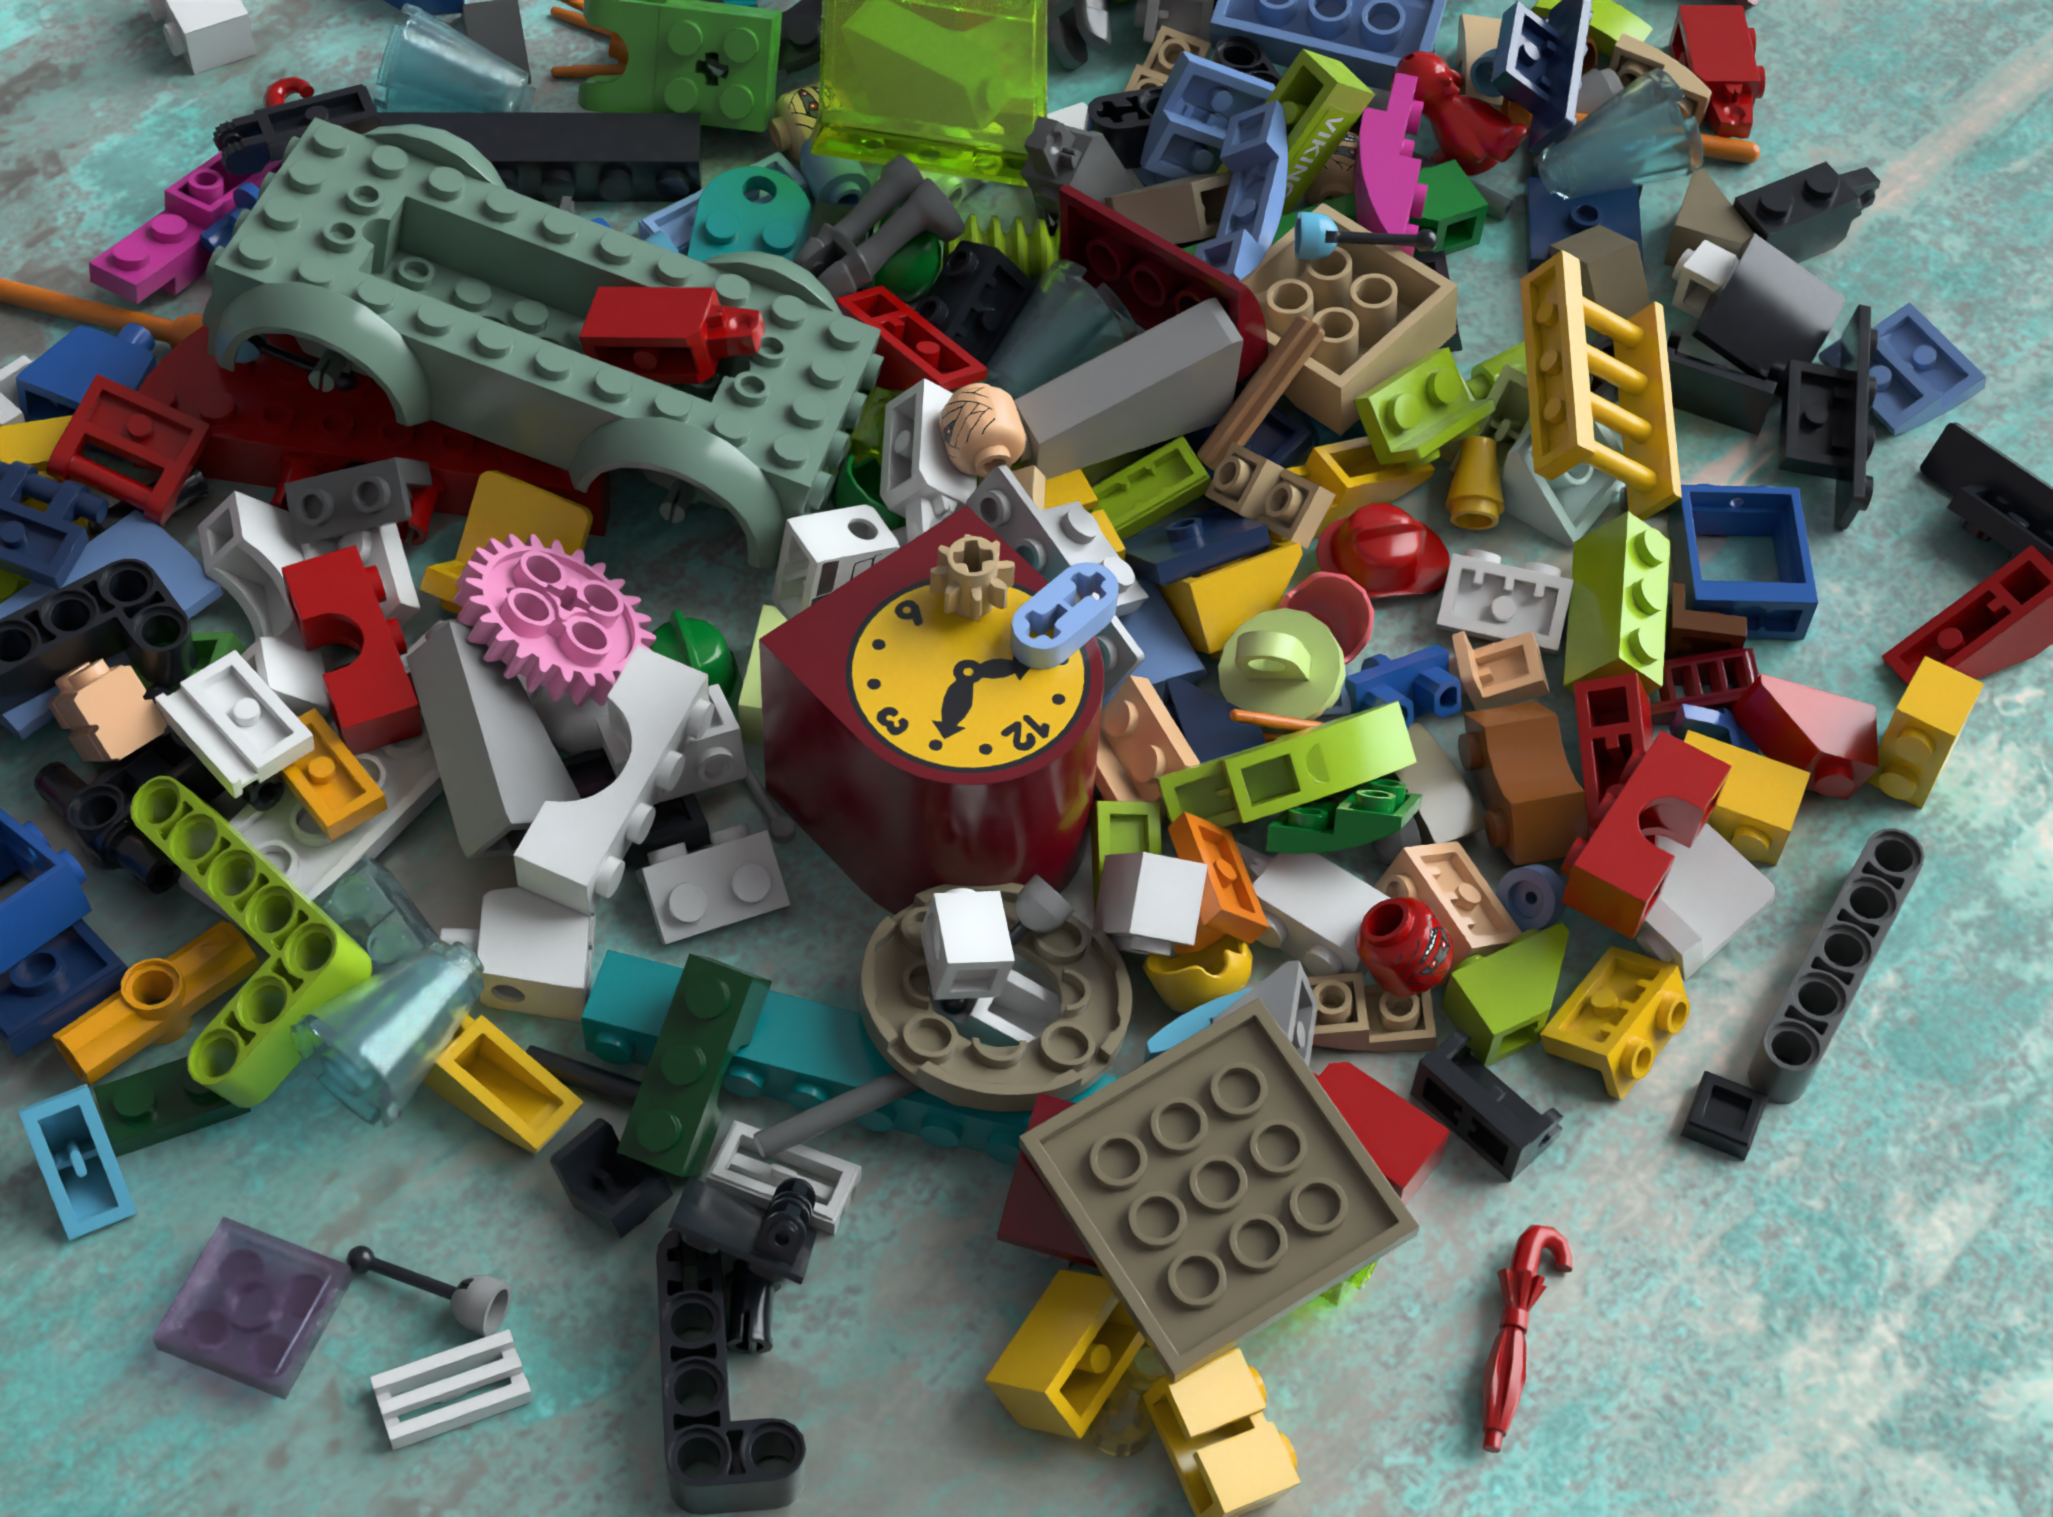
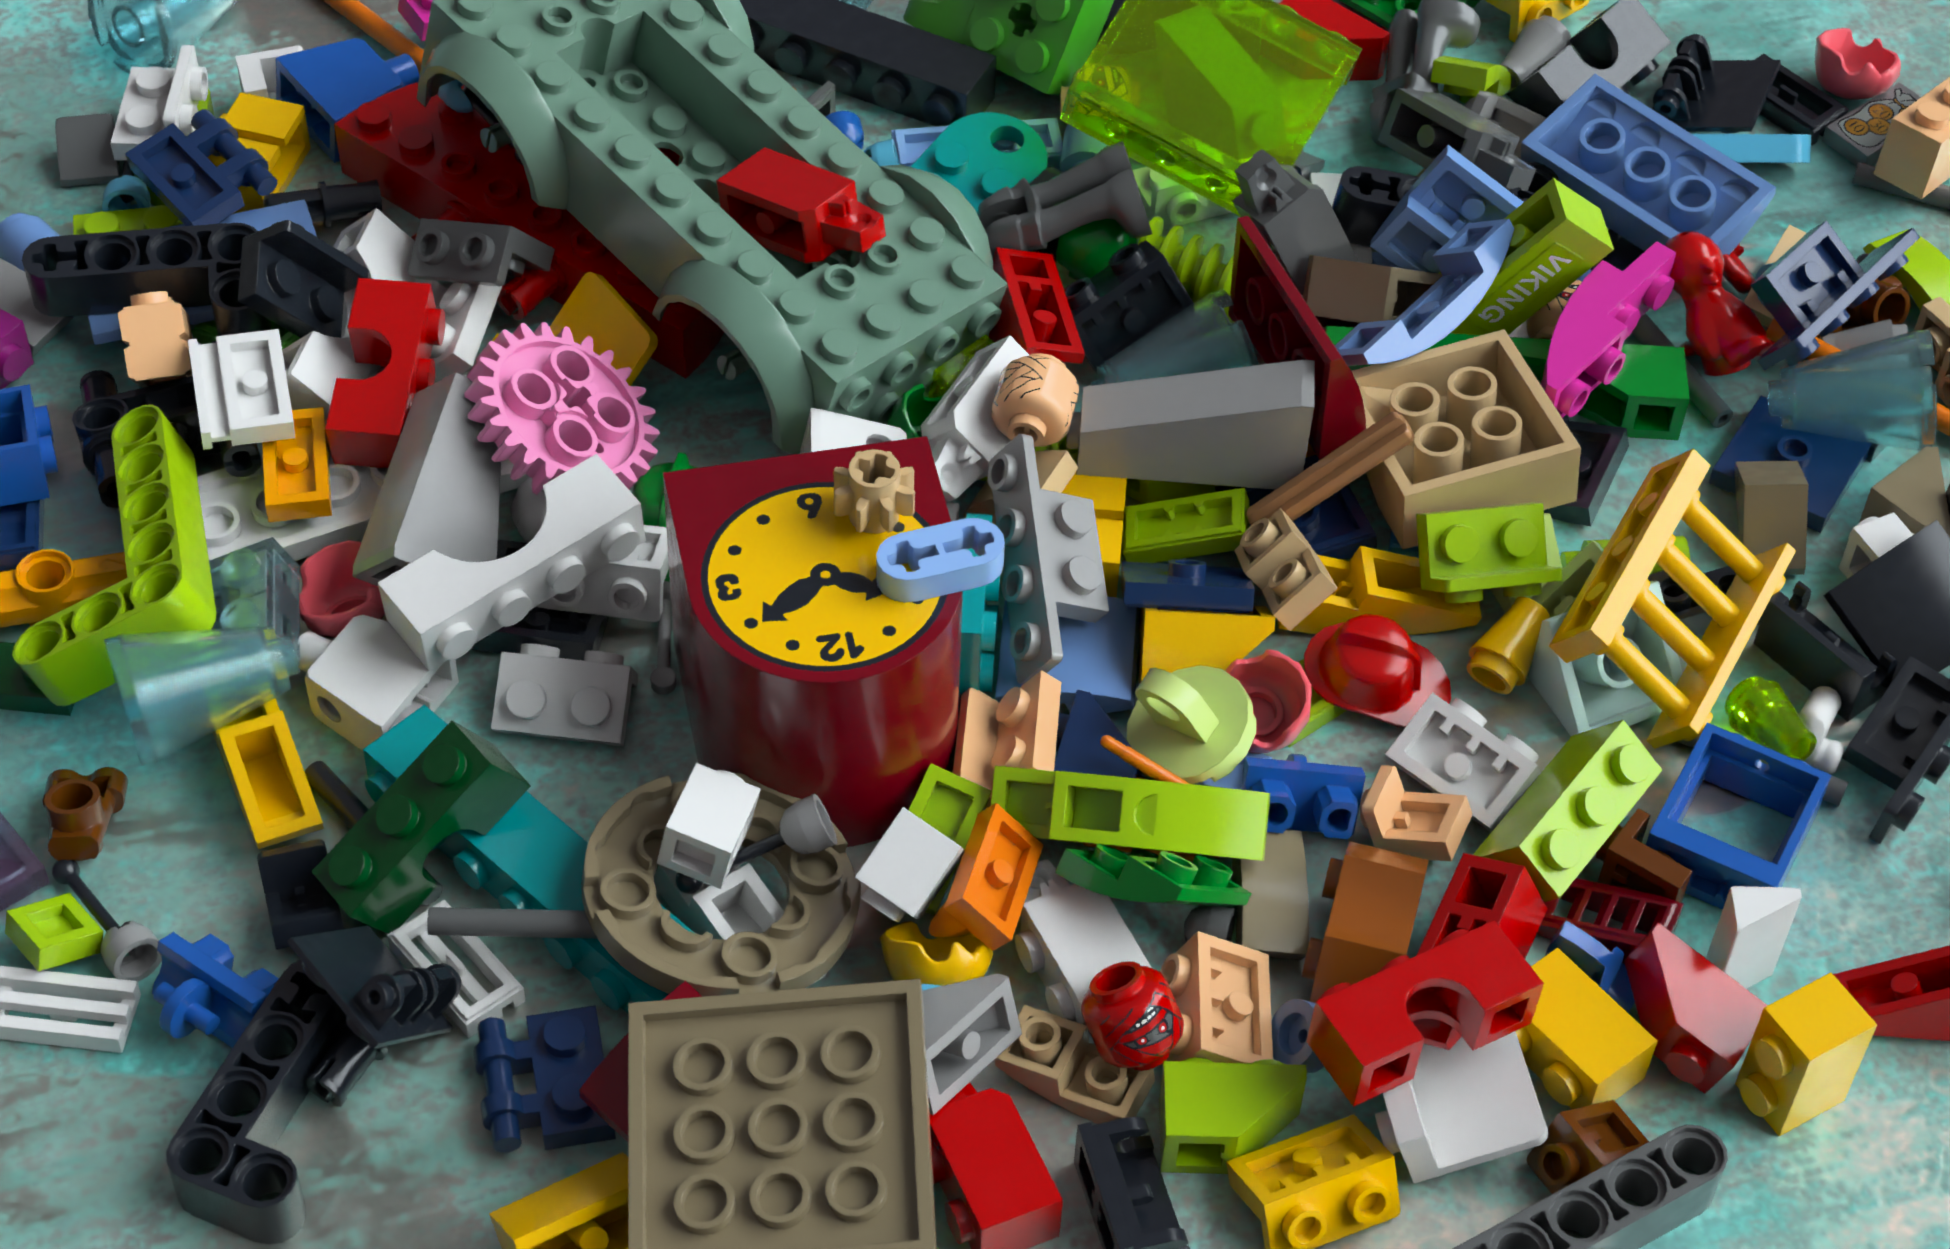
camera: 30 degrees right, 5 degrees down
red plate [46,374,212,526] -> none
hinge [1294,212,1438,260] -> none
none -> lime plate [5,893,103,972]
none -> reddish brown plate [42,767,128,861]
none -> blue hips [152,932,279,1048]
none -> black bracket [238,220,369,338]
none -> coral hair [294,540,385,638]
none -> dark blue plate [473,1005,616,1153]
none -> dark grey hinge [1377,88,1536,191]
none -> reddish brown bracket [1526,1099,1649,1194]
none -> white slope [1706,886,1802,989]
none -> clear neon green cone [1725,676,1817,761]
none -> white arm [1798,686,1845,775]

